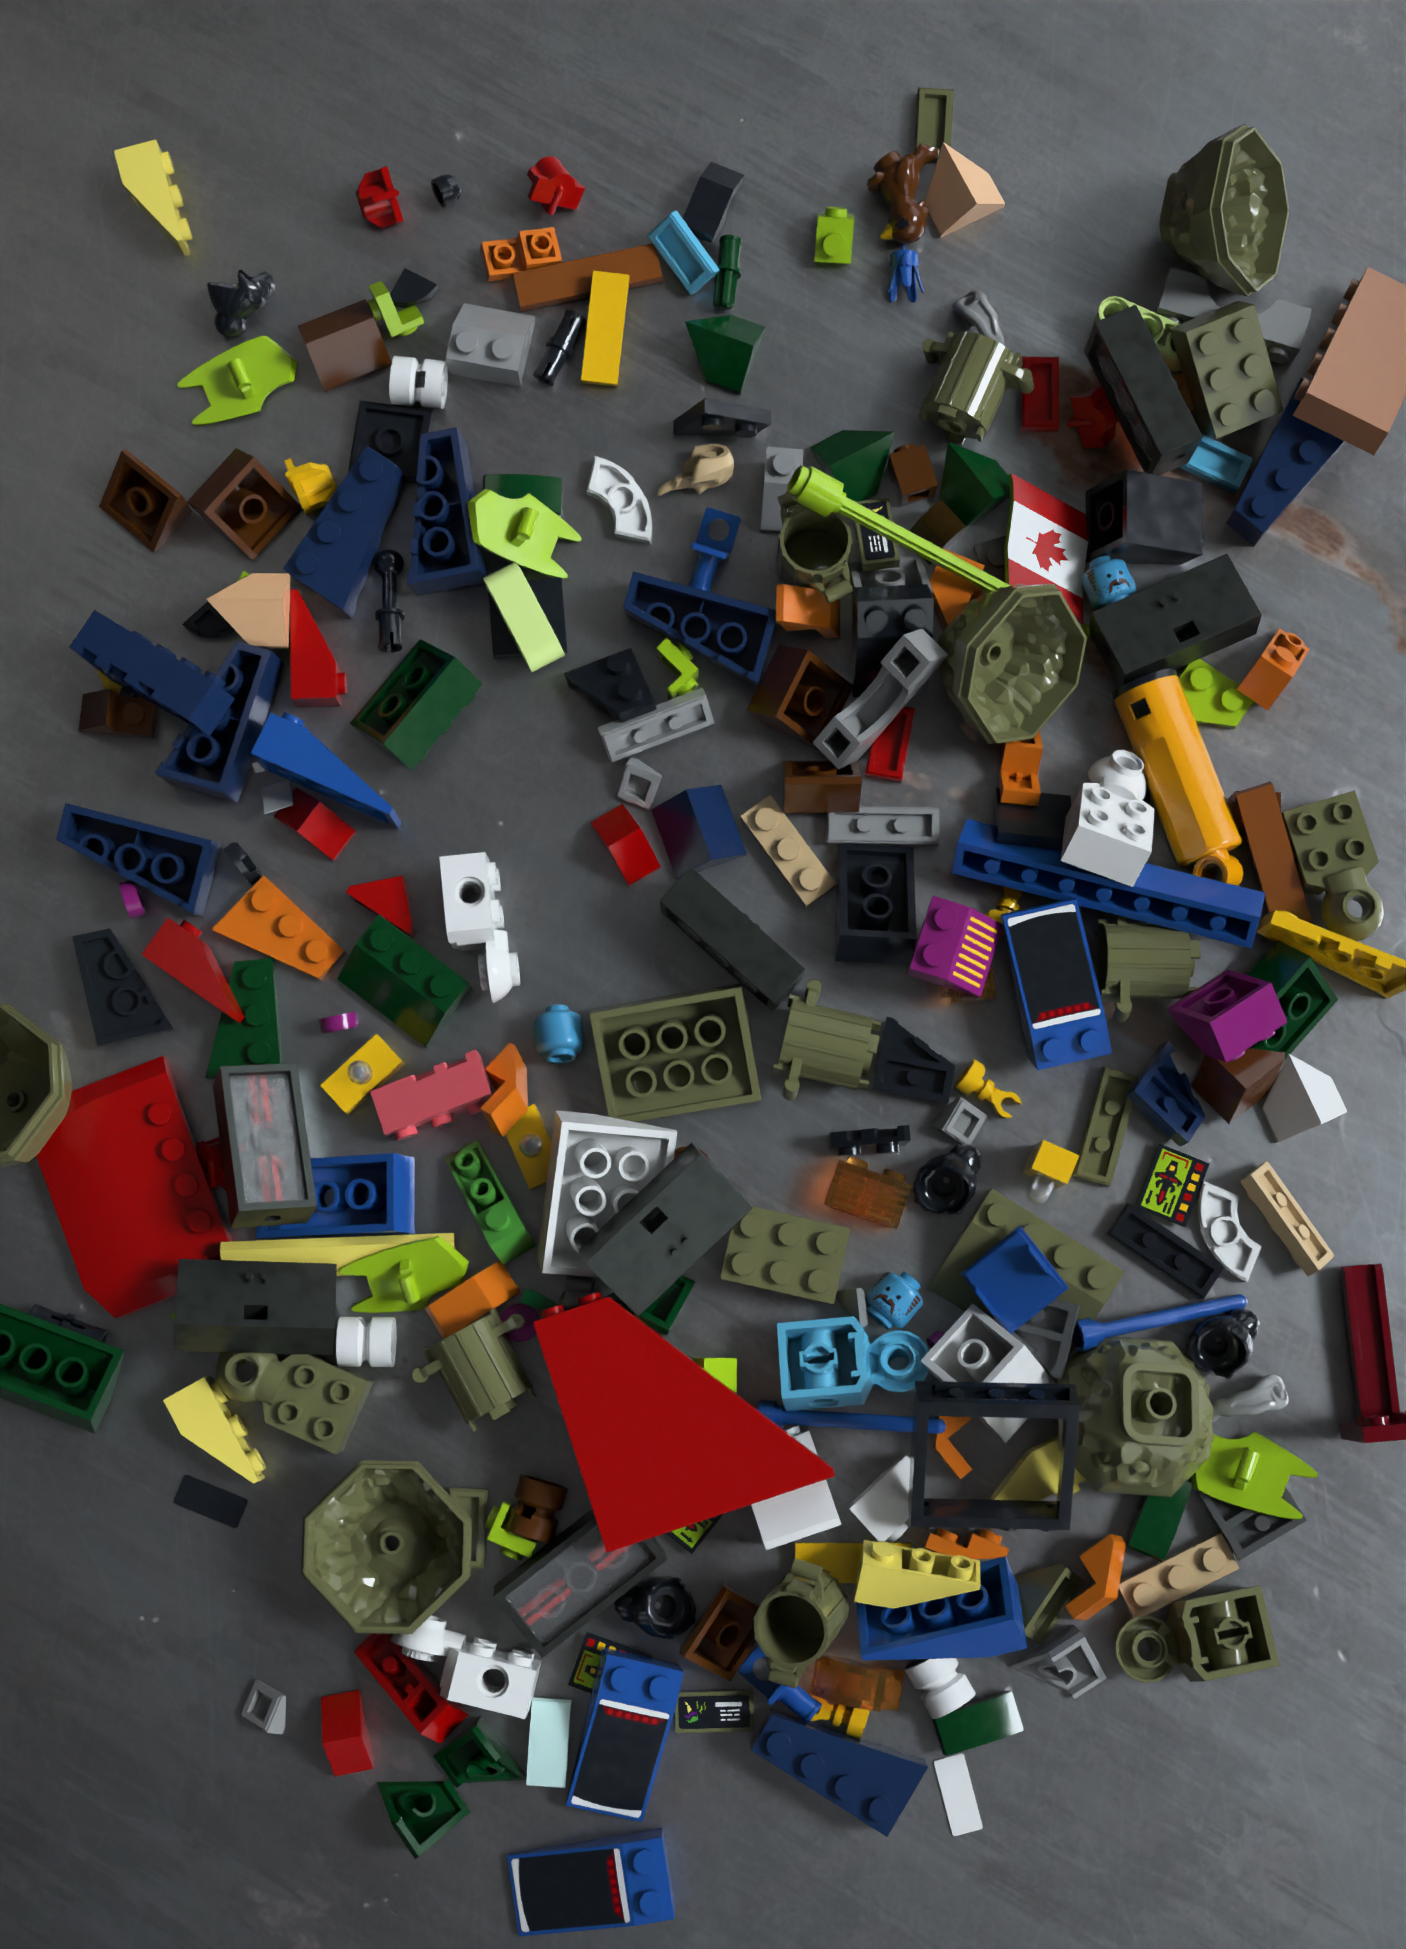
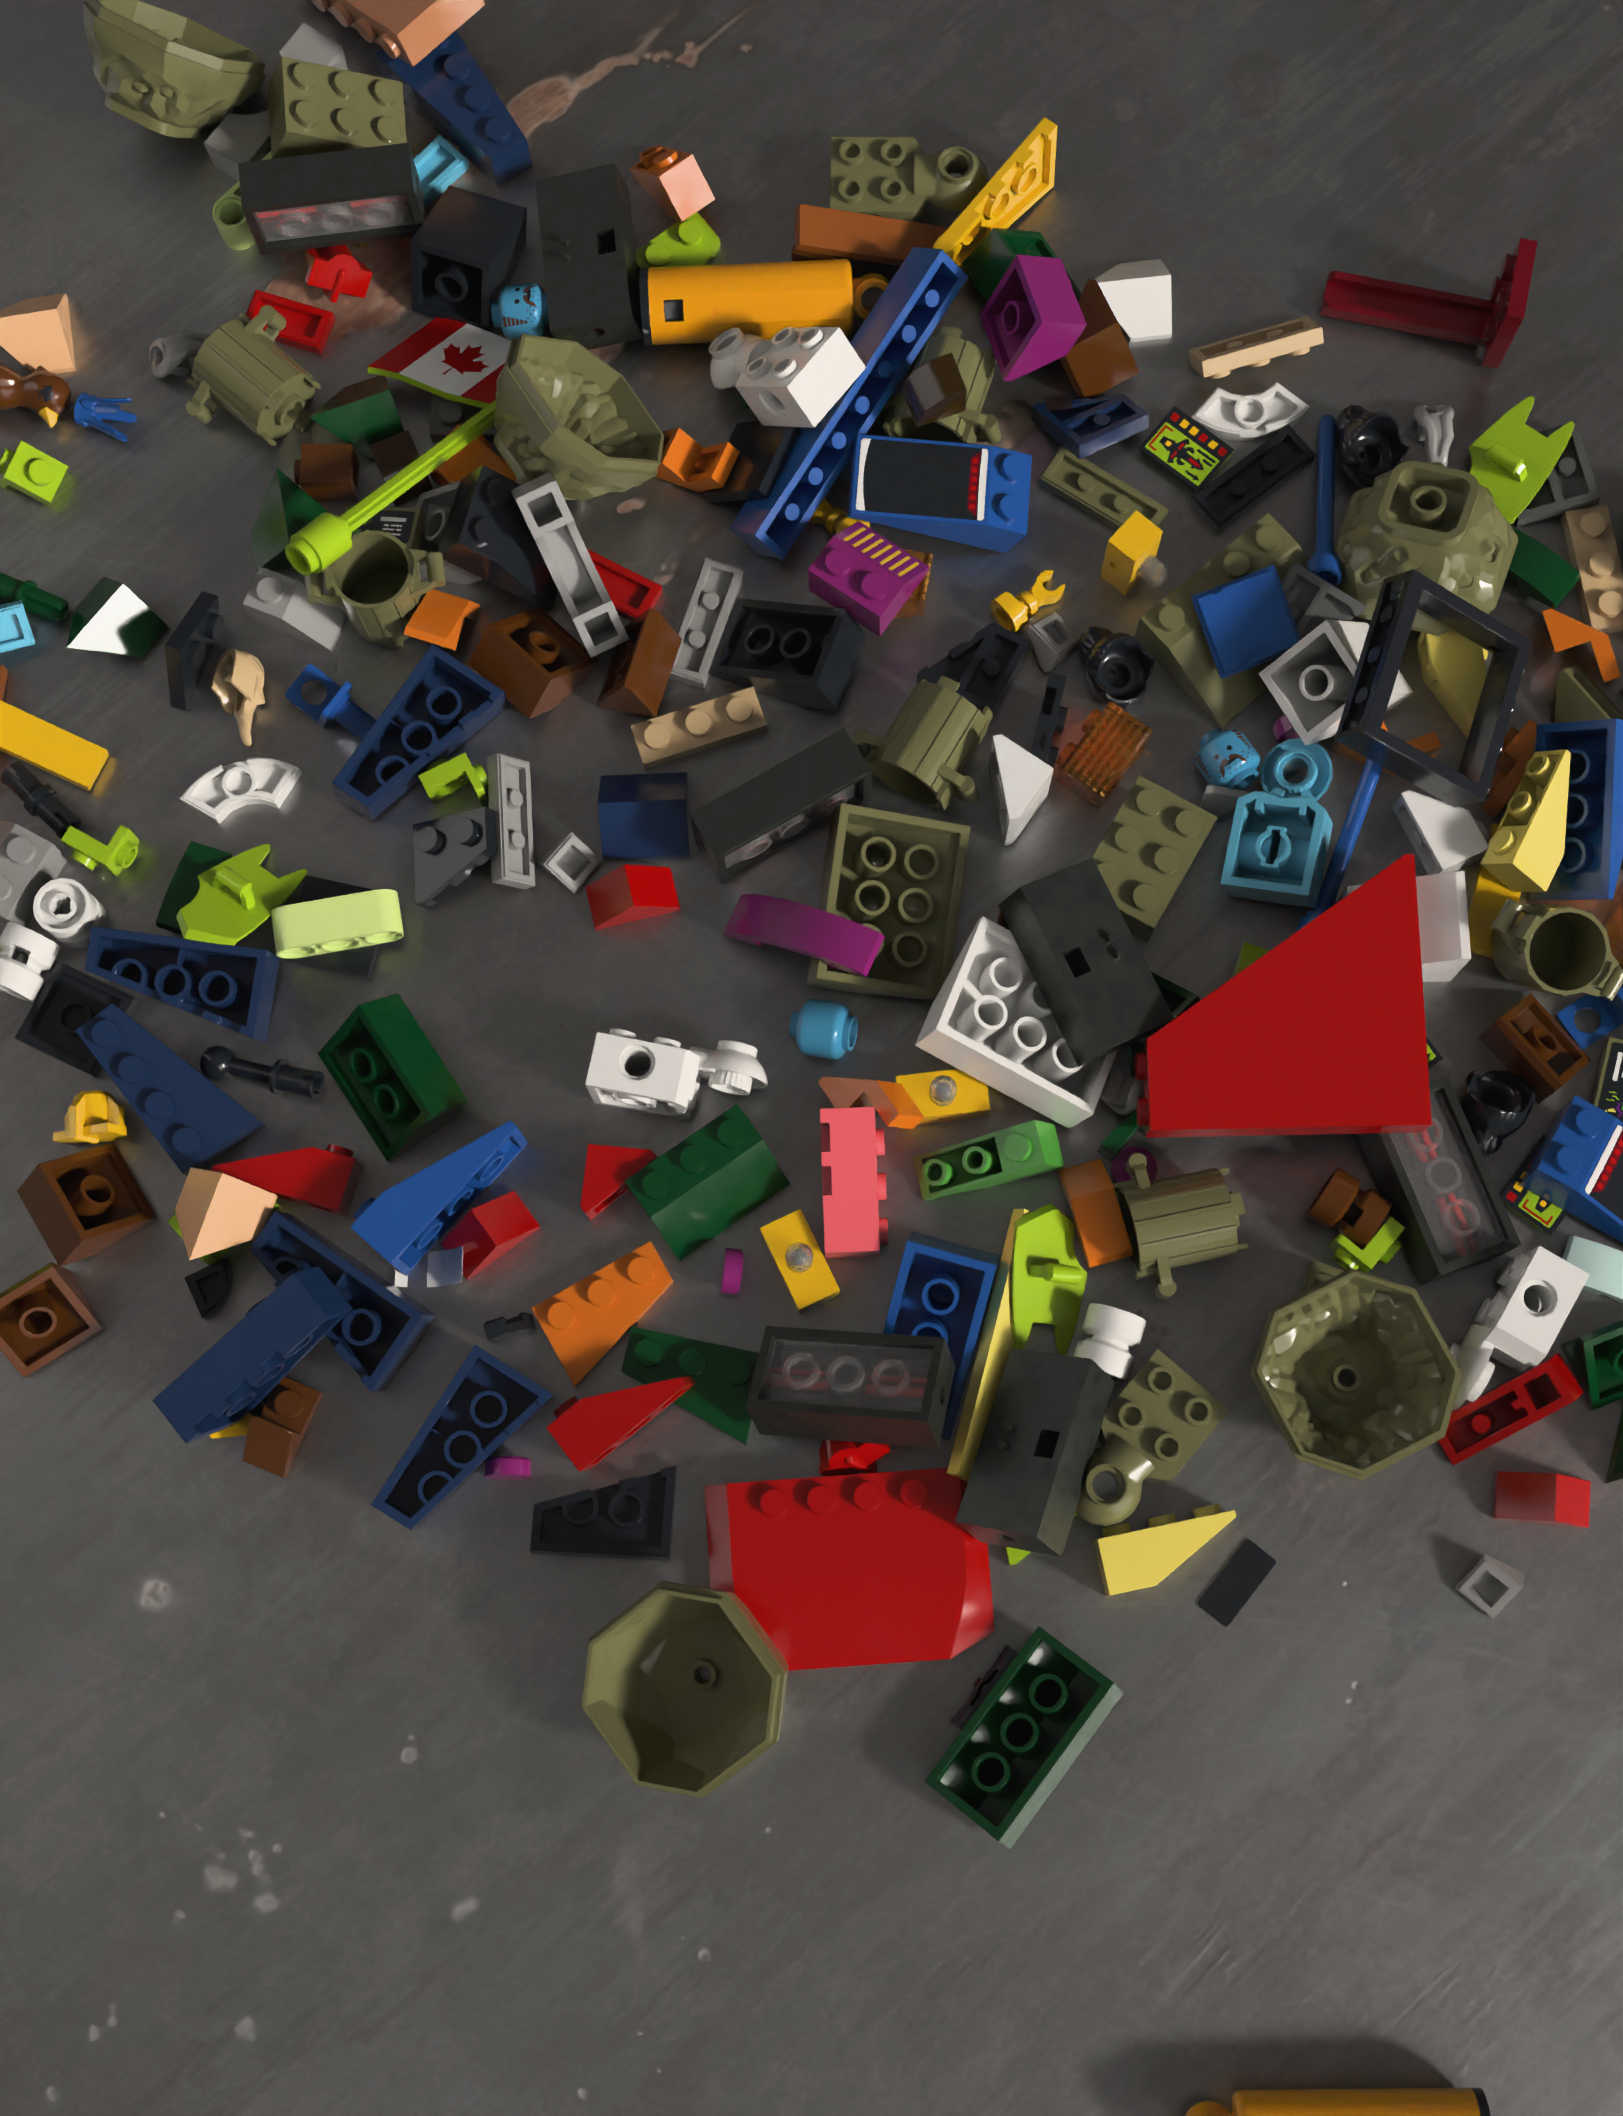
camera: 70 degrees left, 5 degrees down
none -> white wheel [33,878,108,950]
none -> lime bracket [61,825,140,877]
none -> magenta slope [723,894,885,977]
none -> dark brown brick [902,353,967,427]
none -> white slope [988,734,1054,847]

